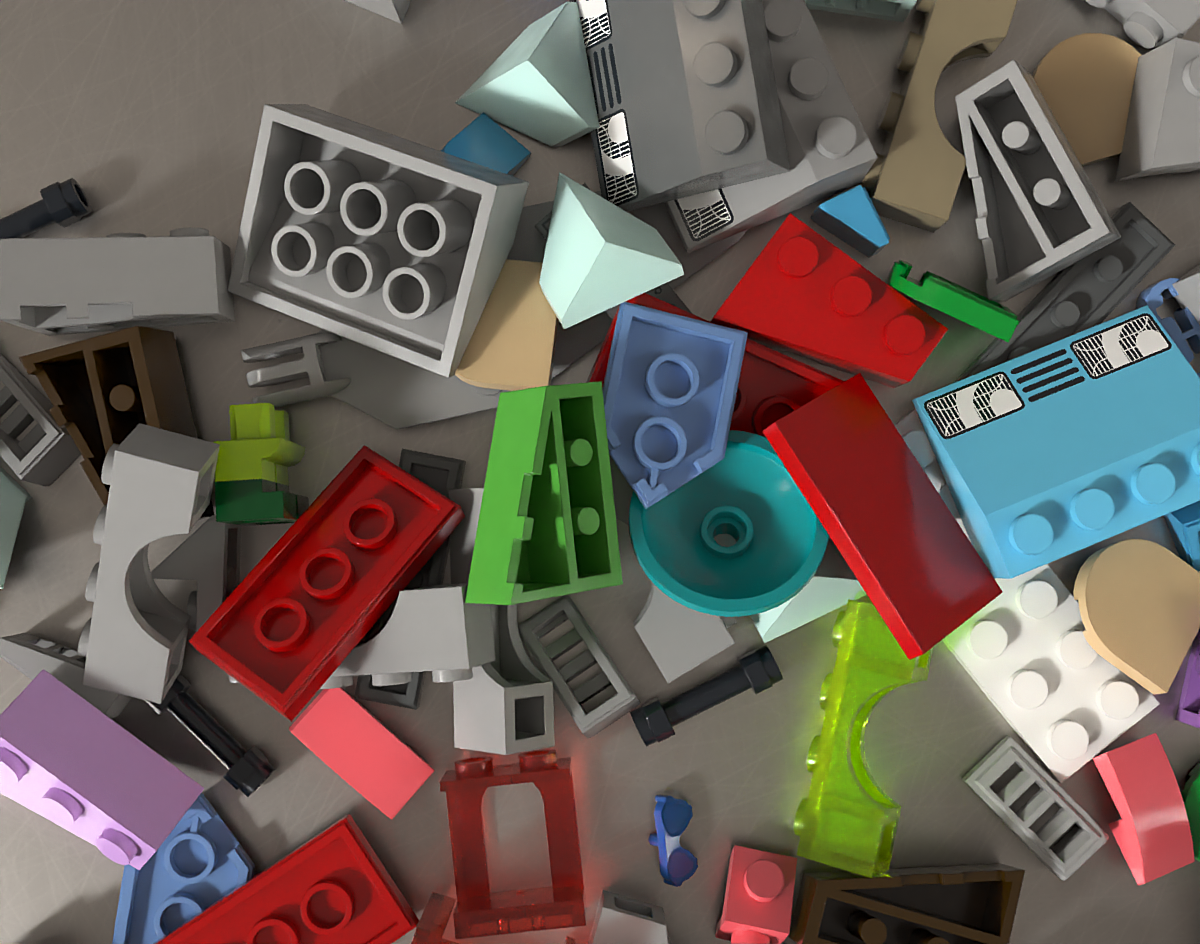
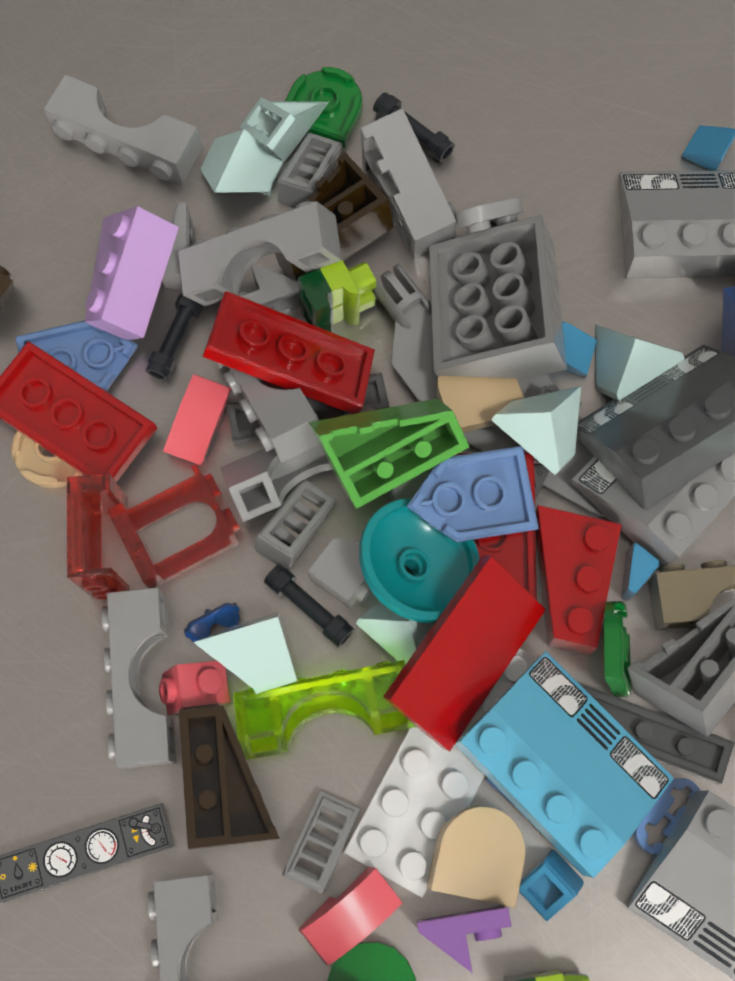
camera: 70 degrees right, 15 degrees down
none -> light aqua slope [194,612,297,694]
none -> light grey plate [455,197,524,234]

